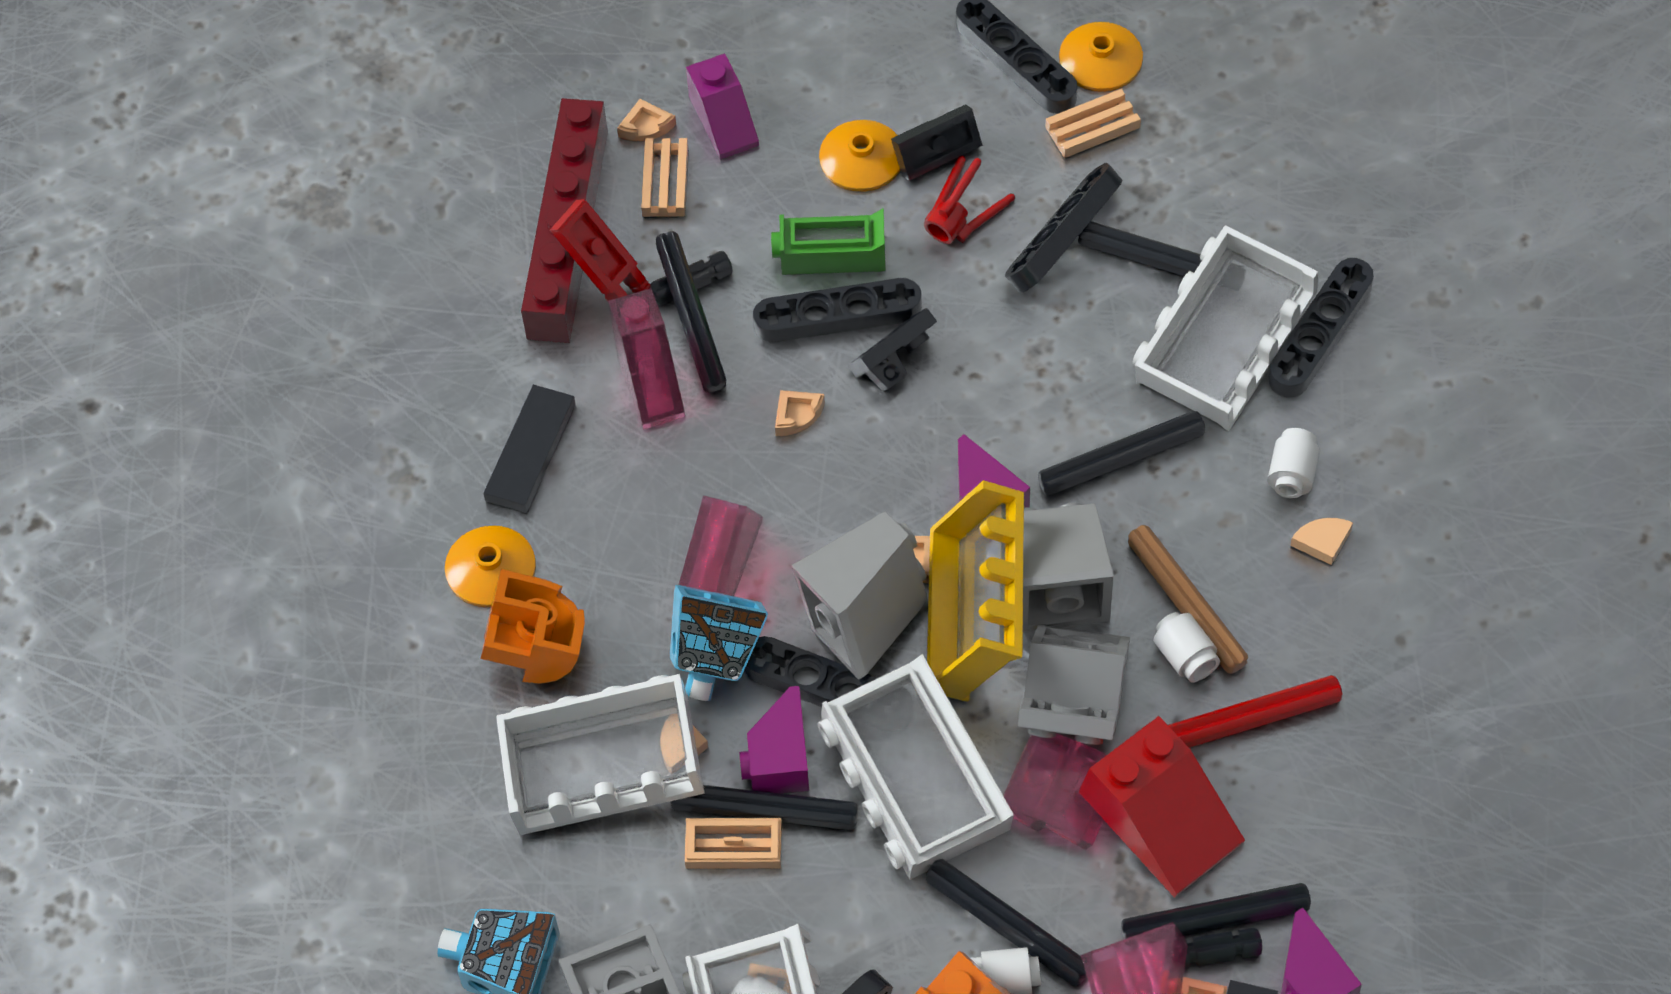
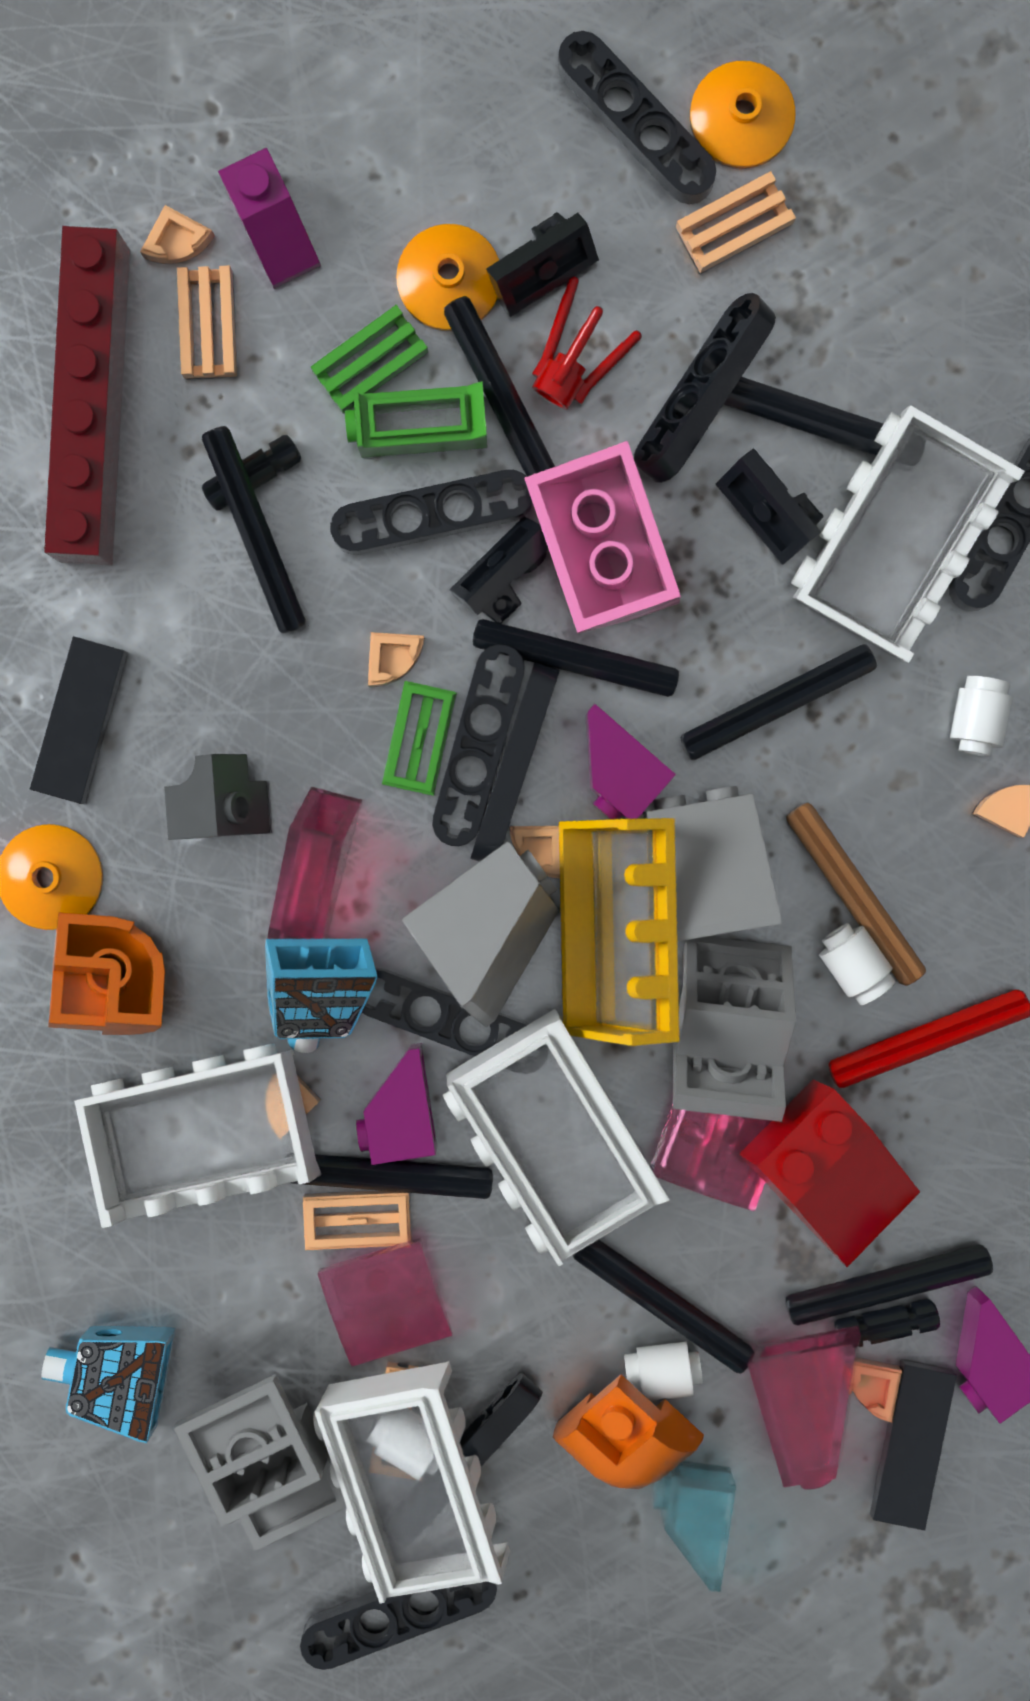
camera: 10 degrees left, 30 degrees up
red hinge [550,199,651,317] -> none
clear pink slope [608,288,685,430] -> none
none -> dark grey brick [164,754,270,840]
none -> bright green tile [310,304,428,414]
none -> clear pink slope [317,1237,453,1367]
none -> bright green tile [382,681,457,796]
none -> black beam [432,644,525,847]
none -> black axle [444,296,555,477]
none -> black beam [470,662,560,862]
none -> black axle [472,619,679,697]
none -> bright pink slope [524,441,681,633]
none -> black hinge [716,448,824,565]

